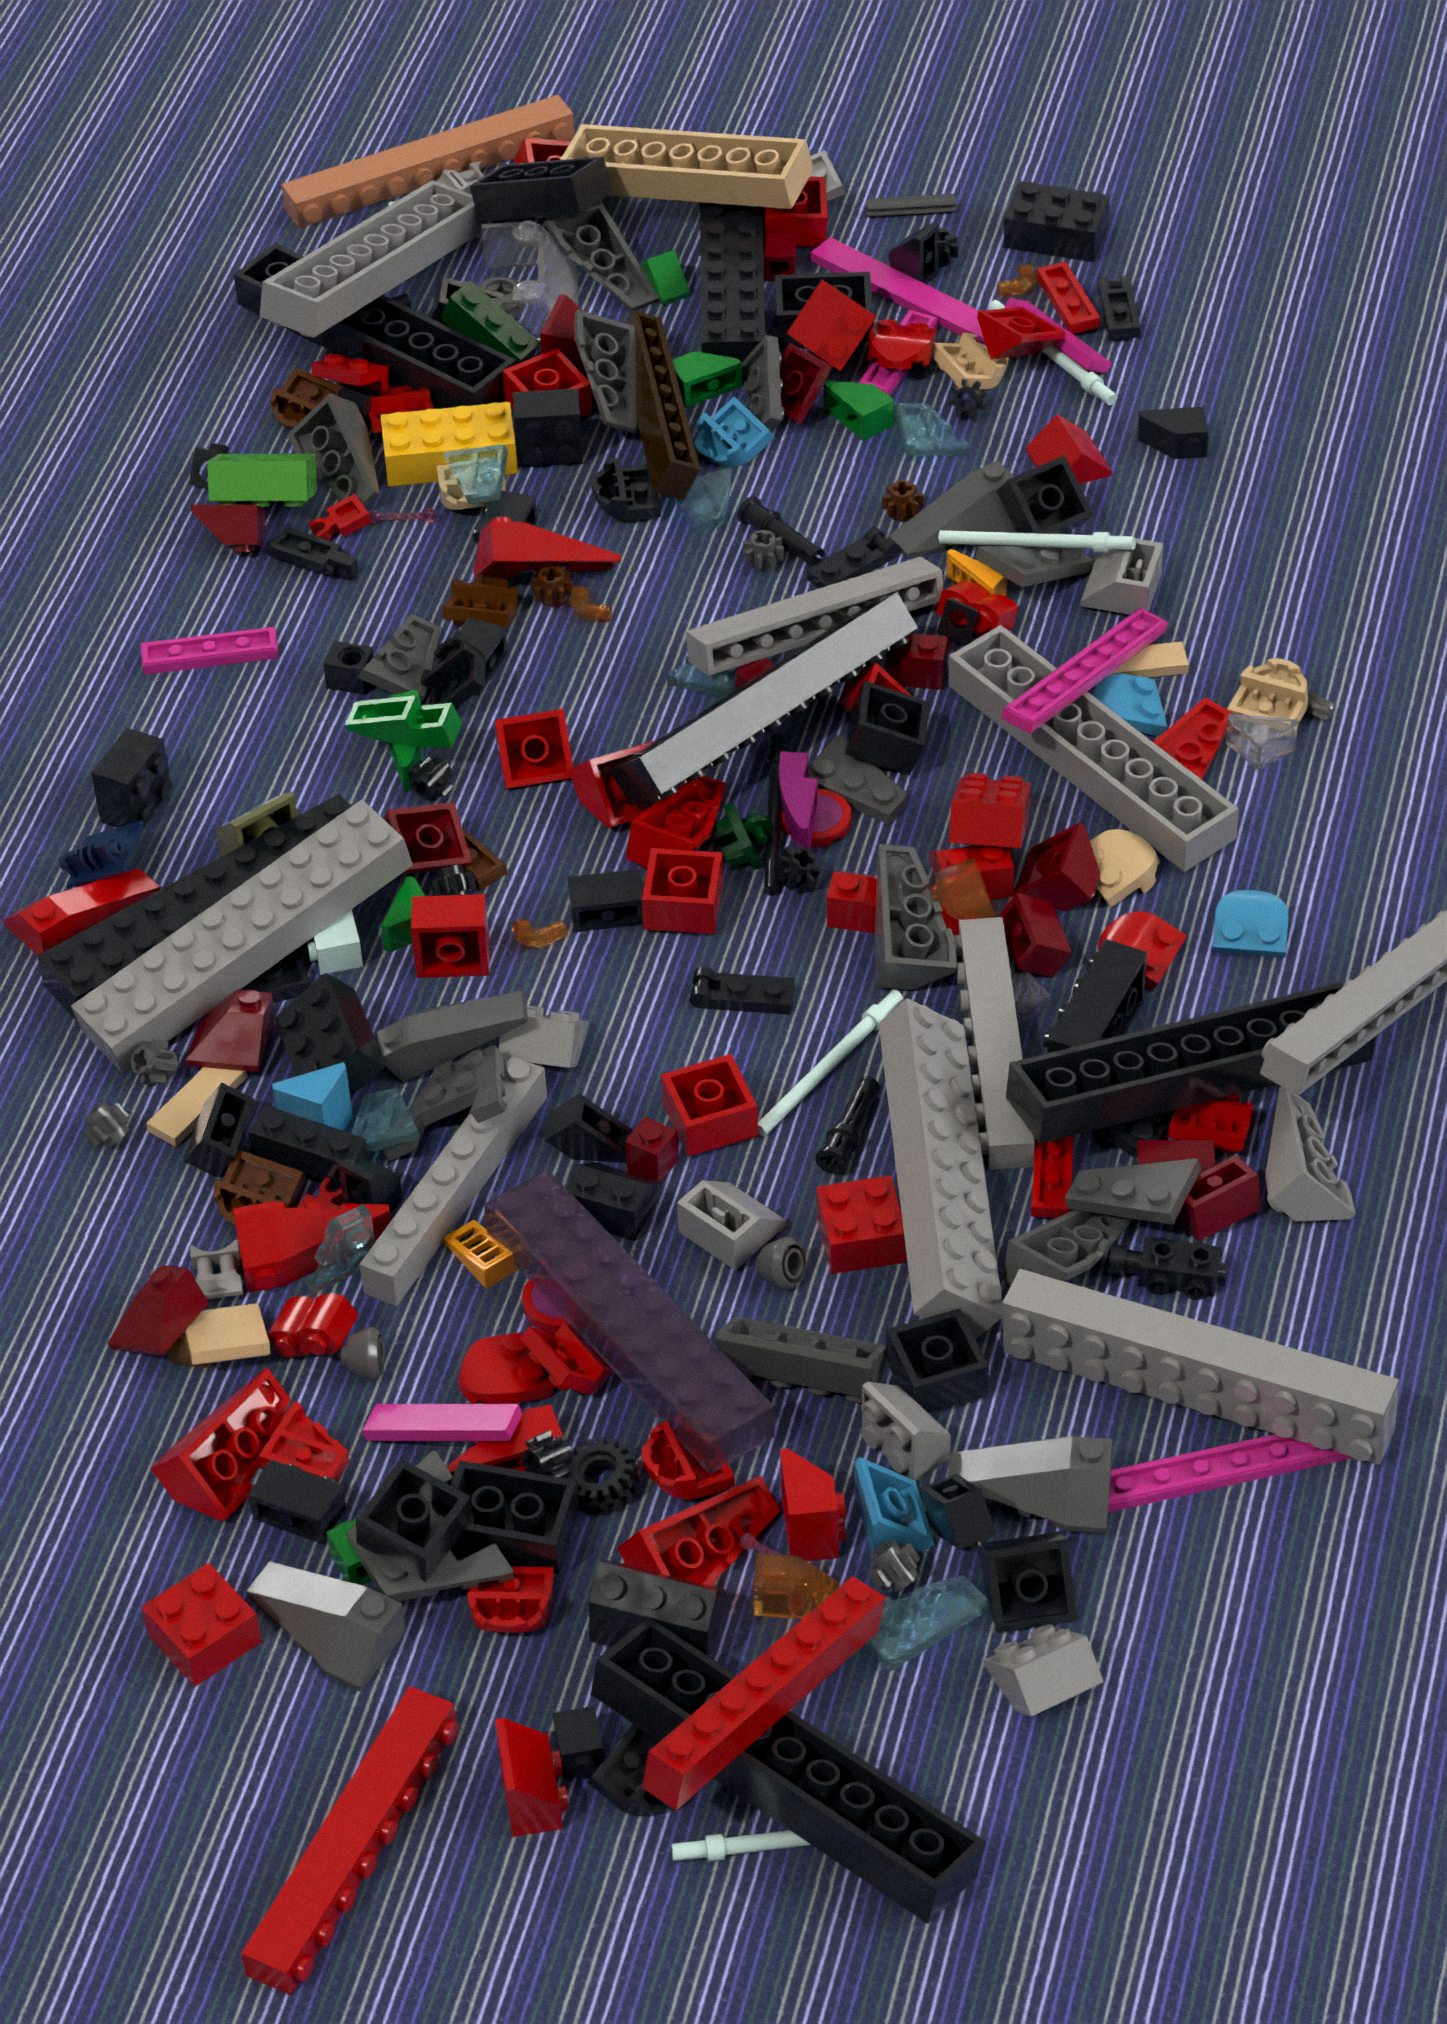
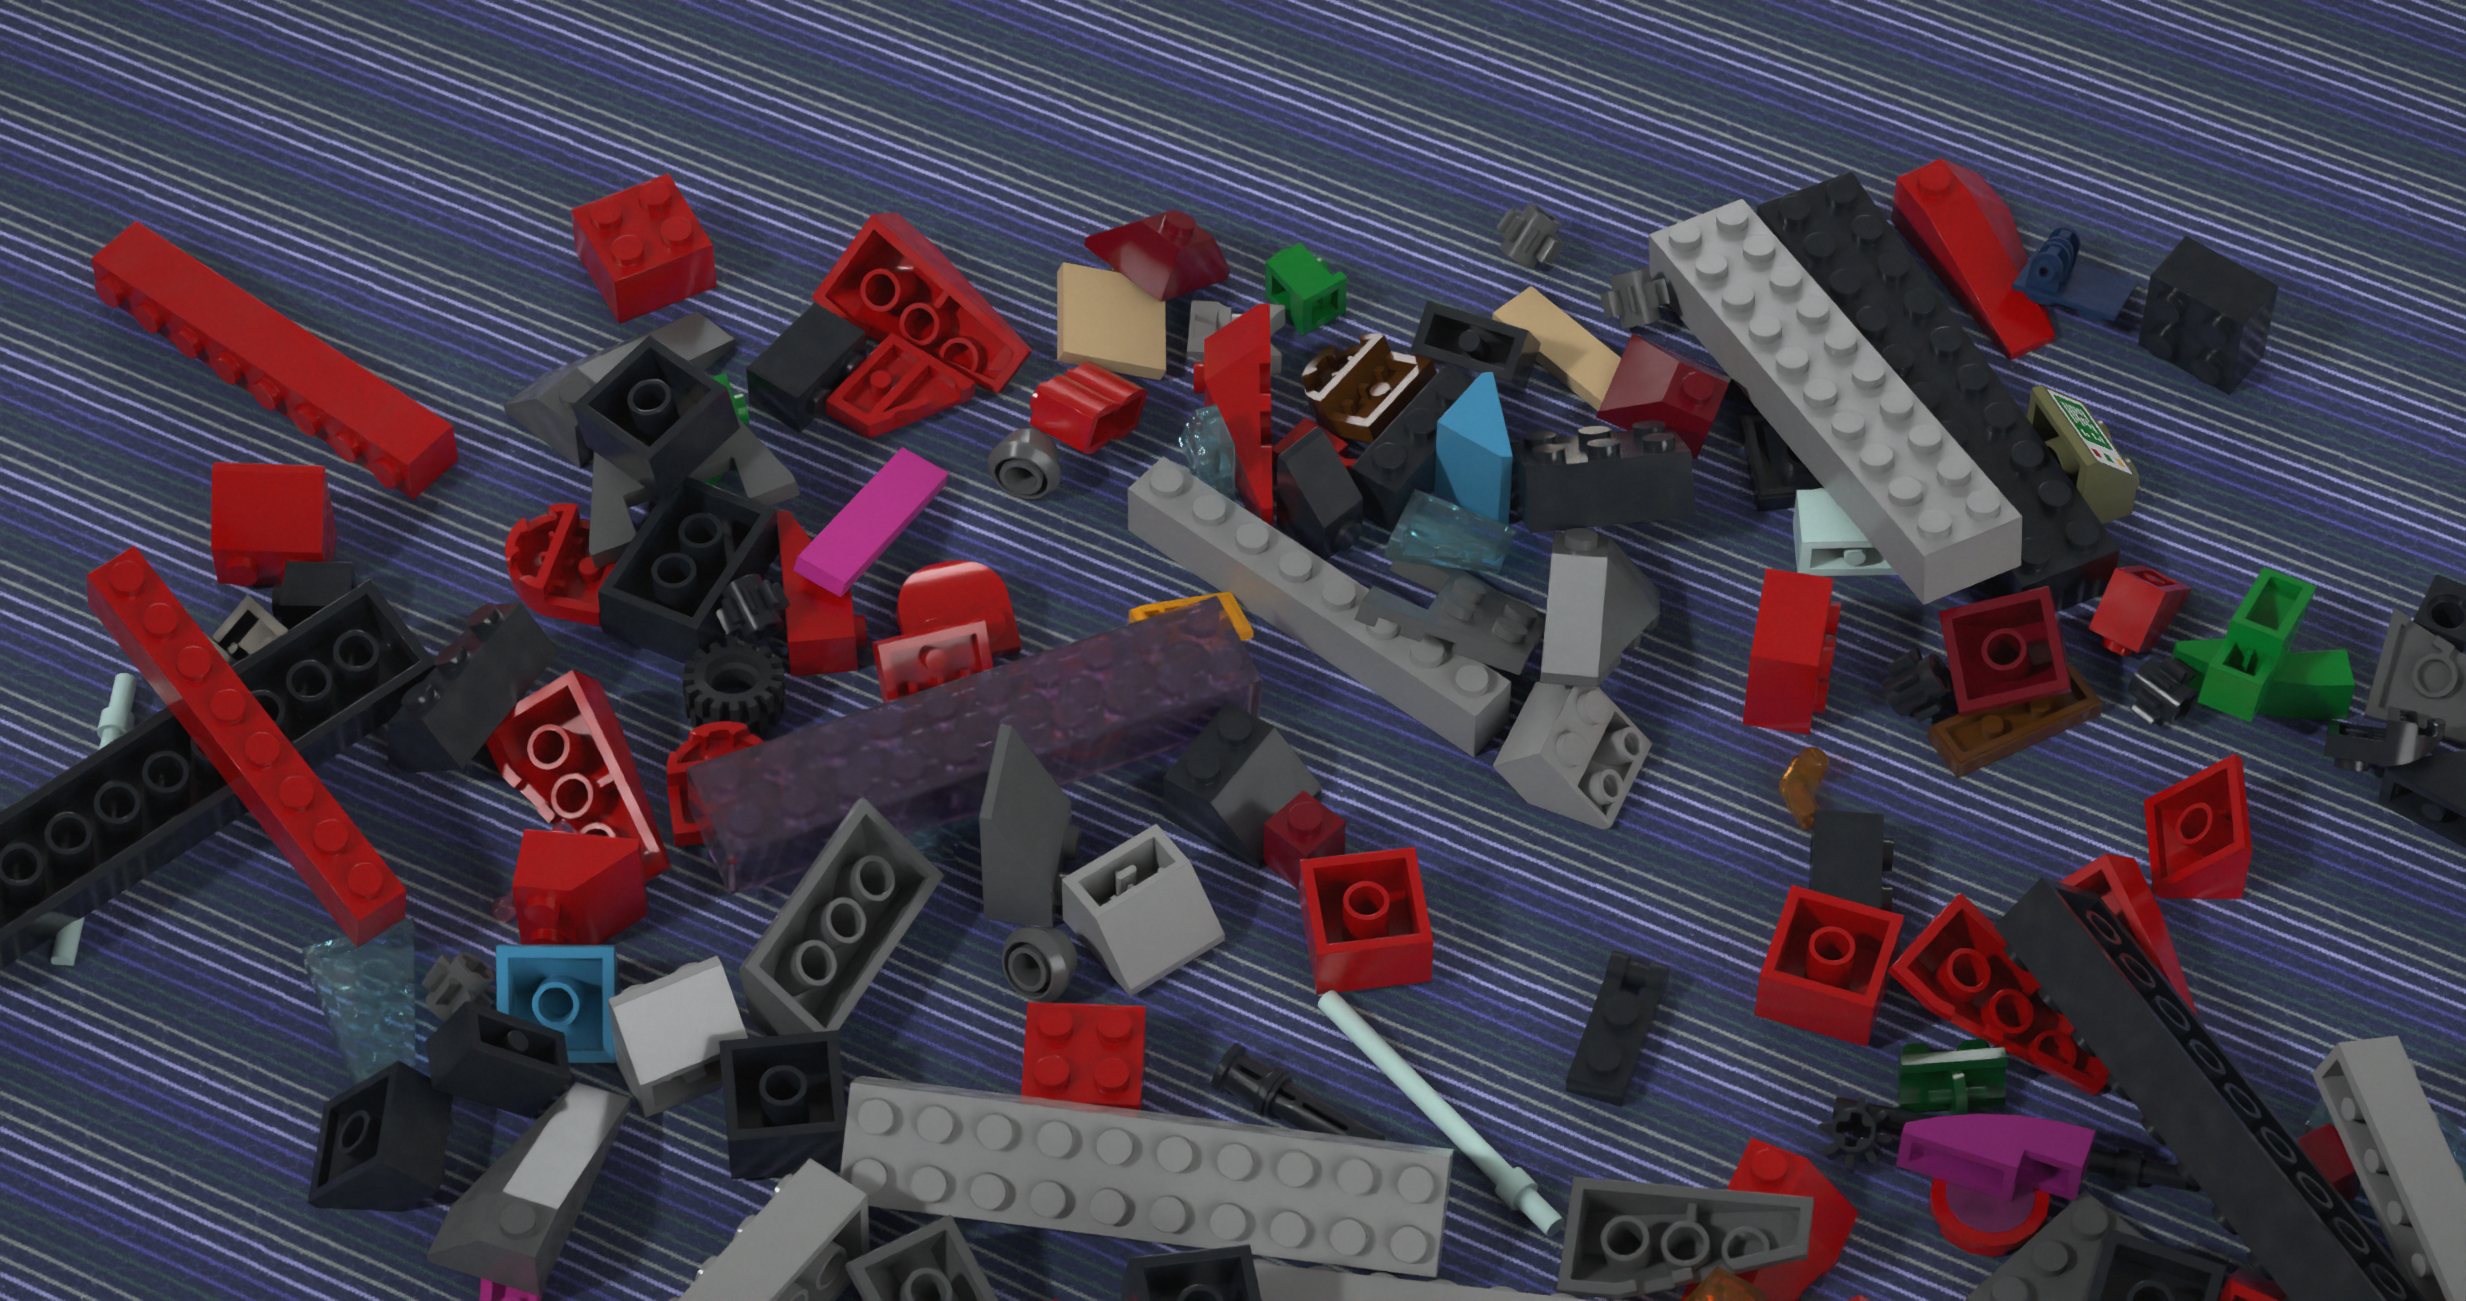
camera: 100 degrees right, 5 degrees up
green slope [381,876,426,952] -> none
black slope [545,1093,634,1163] -> none
clear orange slope [753,1553,839,1619] -> none
light grey slope [983,1624,1104,1716] -> none
none -> dark grey slope [979,724,1081,927]
none -> green brick [1265,242,1347,336]
none -> red slope [2088,565,2192,657]

